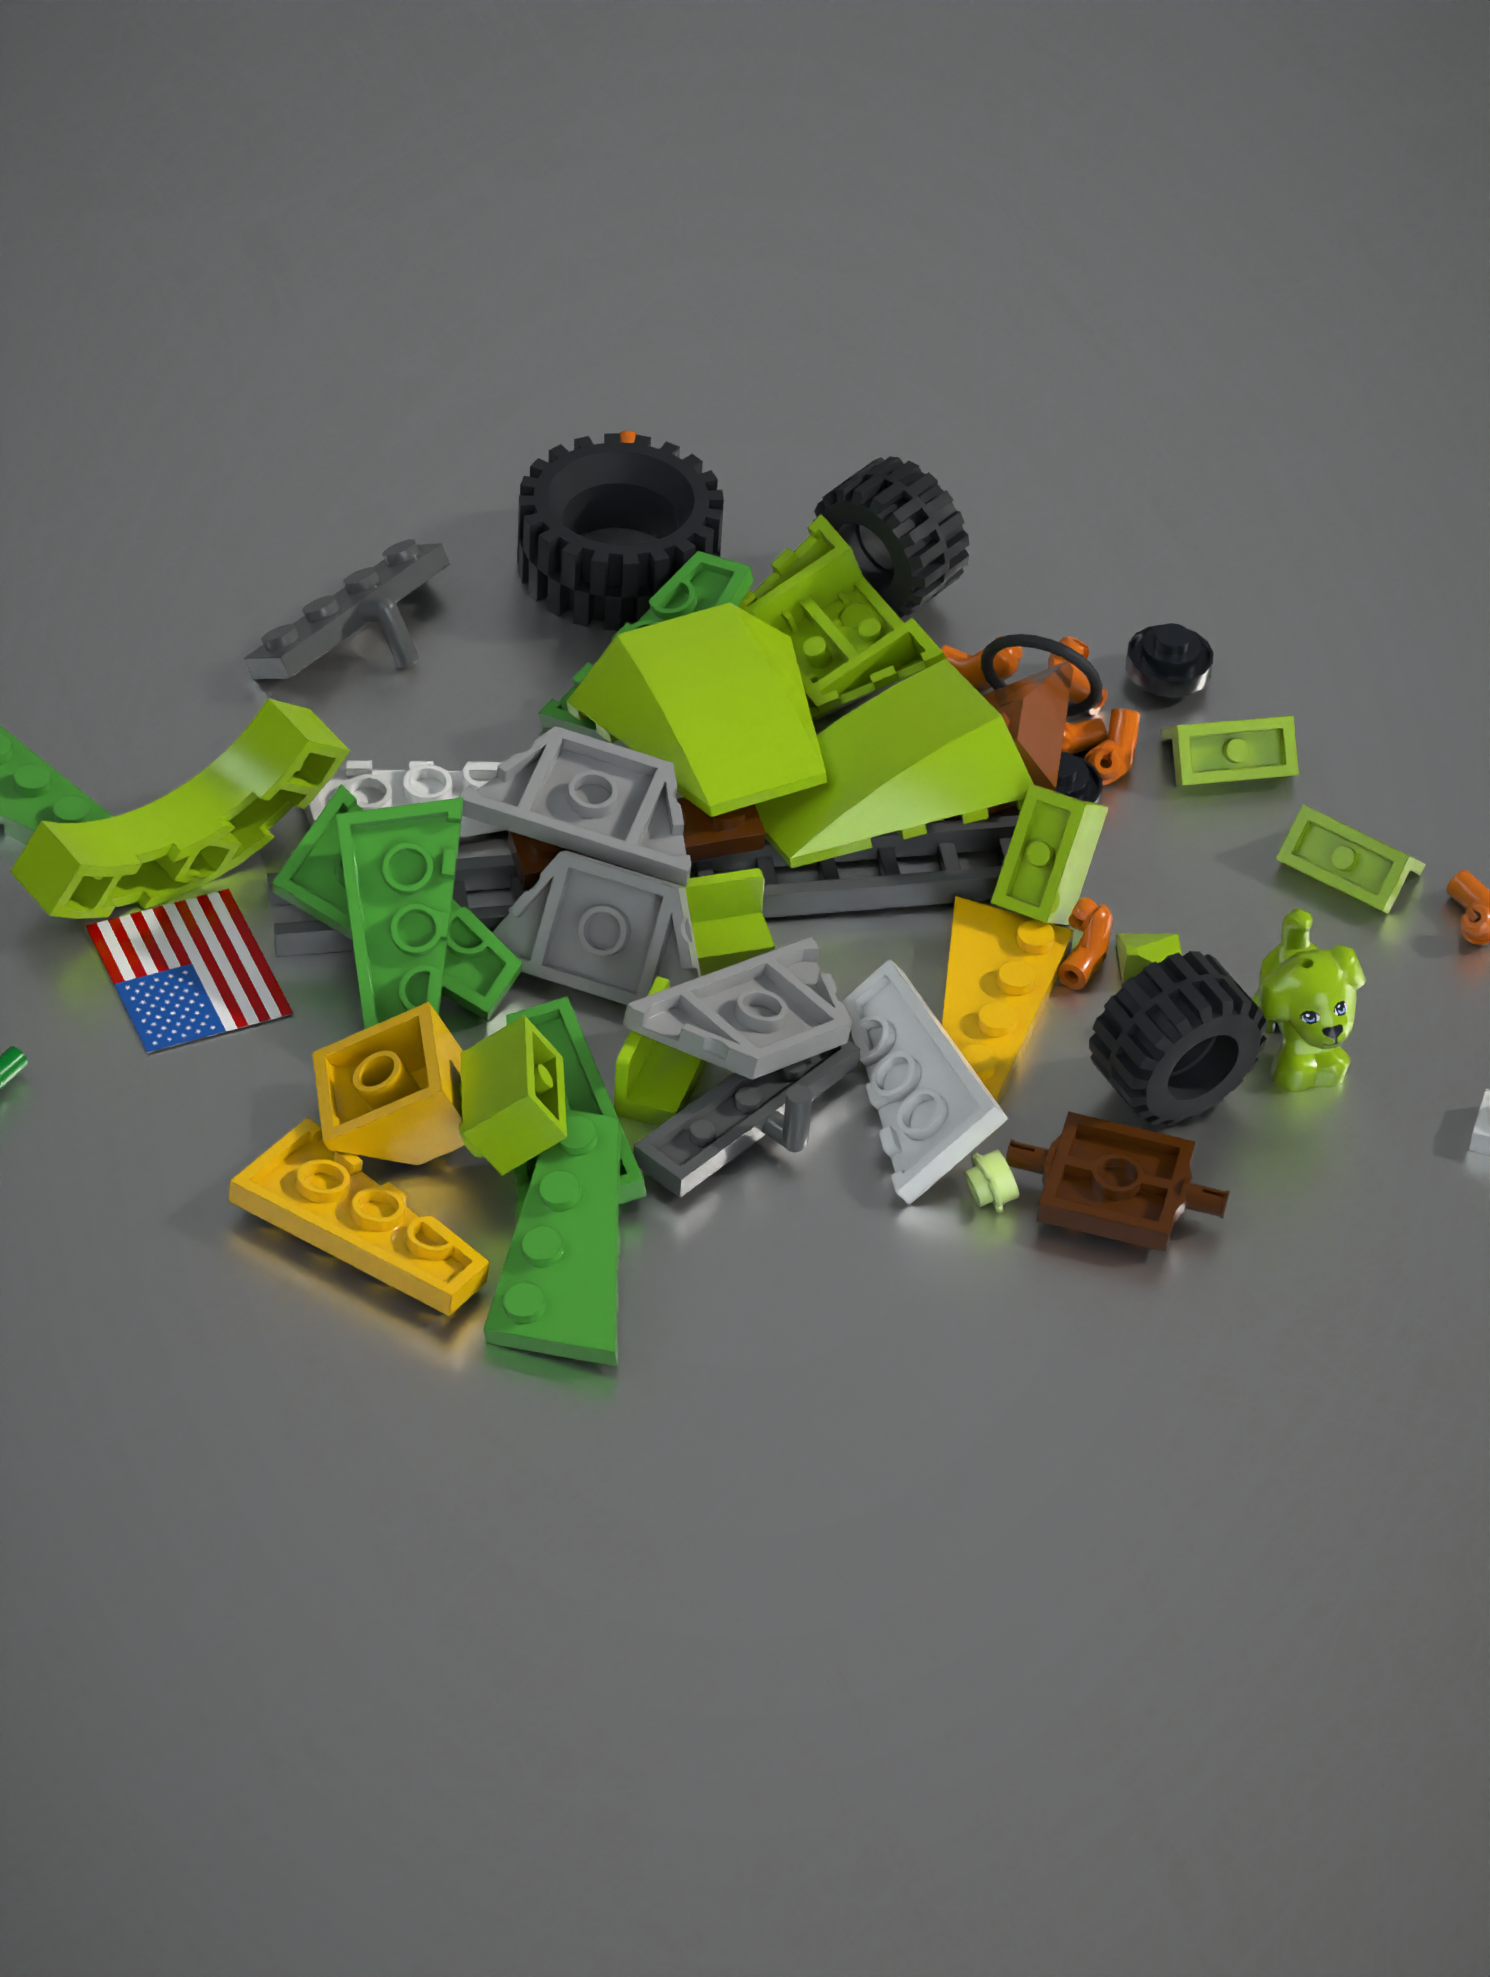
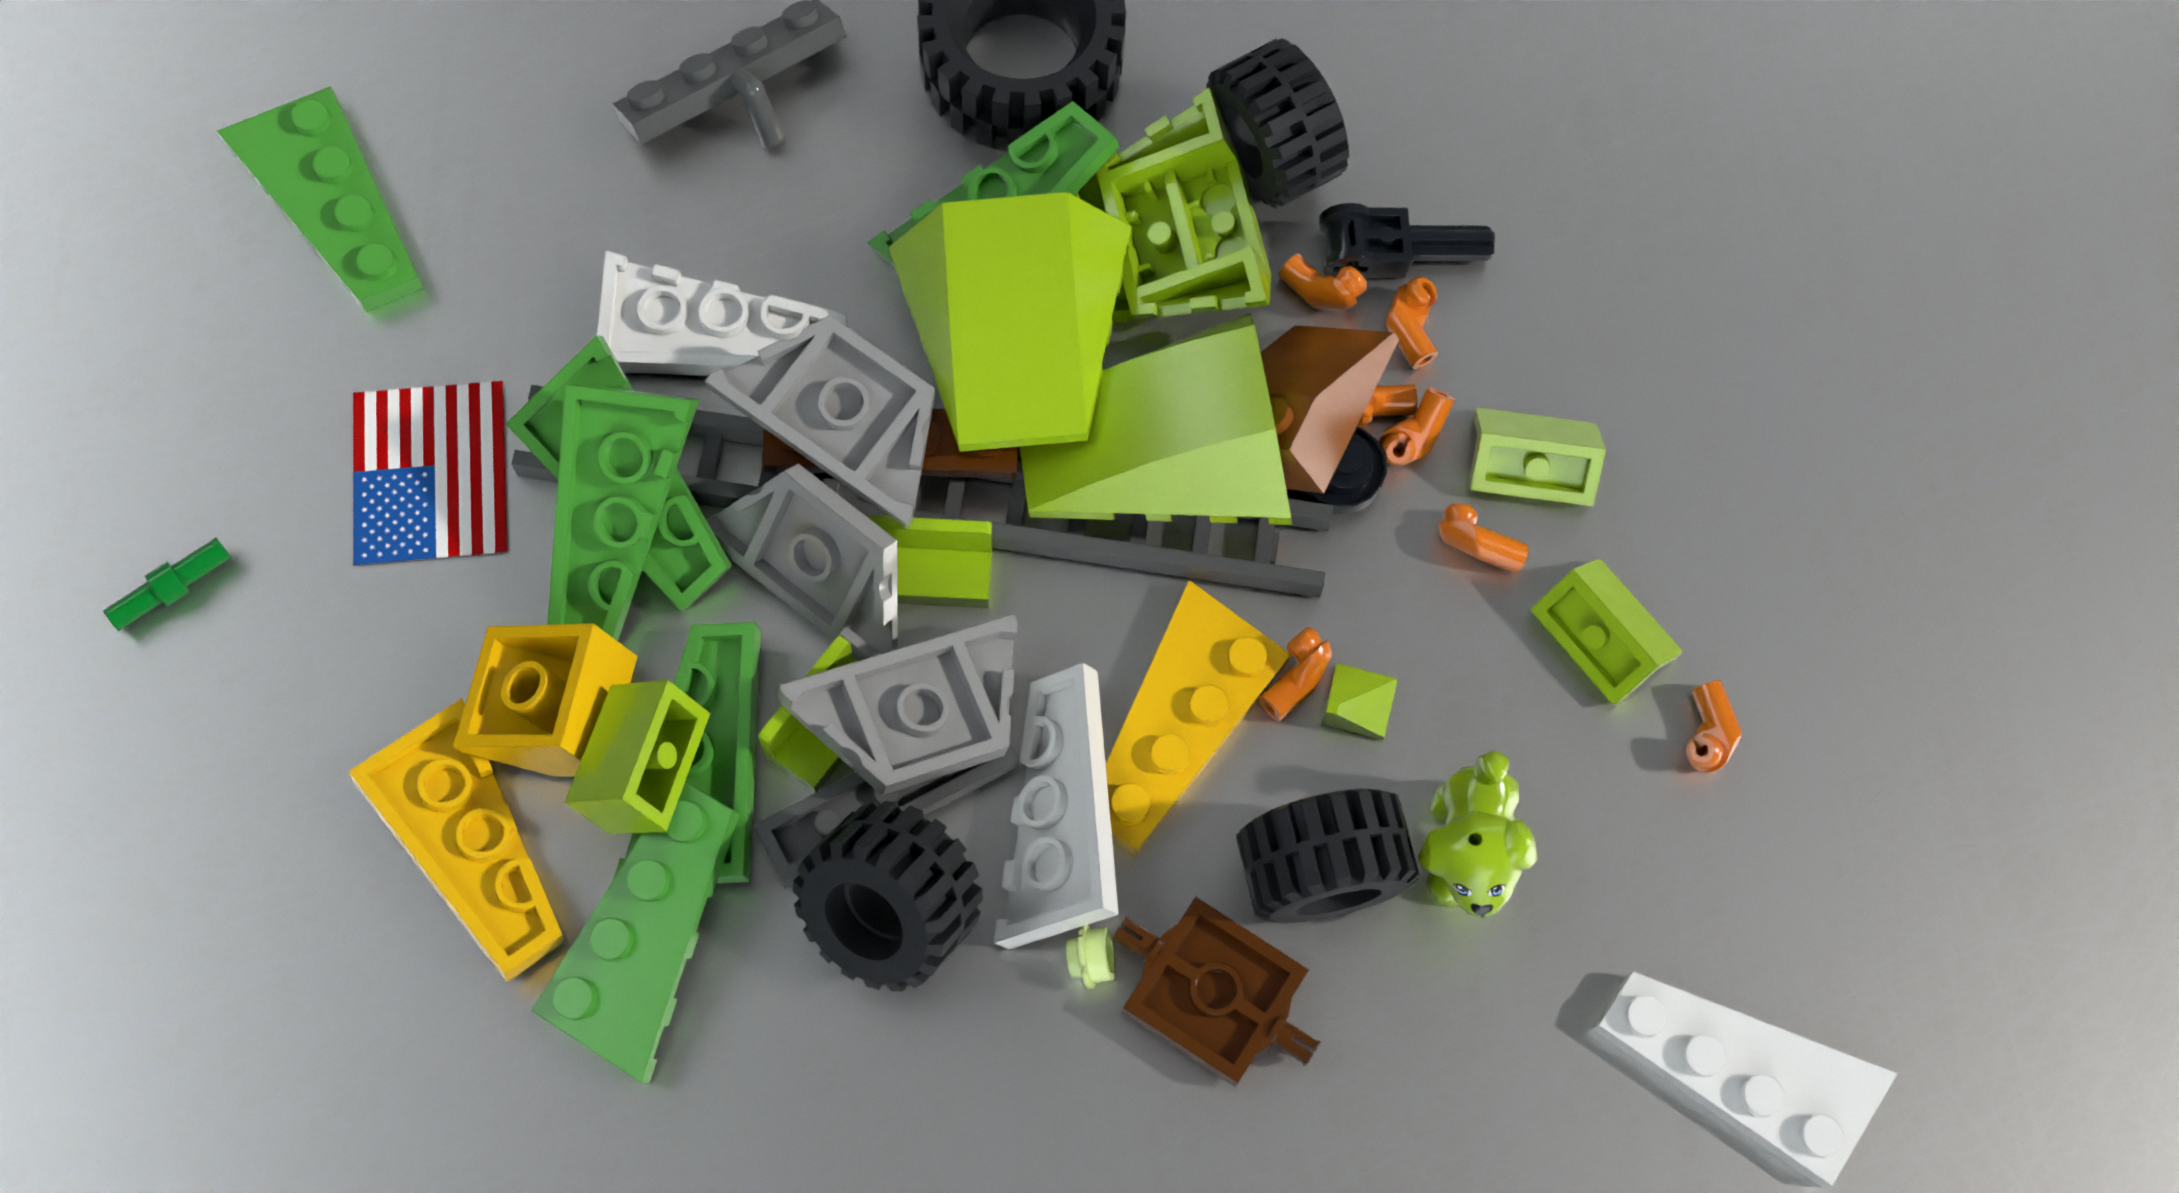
camera: 15 degrees right, 25 degrees up
lime brick [10,698,350,919] -> none
black tyre [981,634,1103,717] -> none
lime panel [990,784,1108,925] -> none
black plate [1125,623,1213,697] -> none
none -> black tyre [792,801,983,992]
none -> black connector [1319,203,1495,278]
none -> orange arm [1438,503,1528,573]

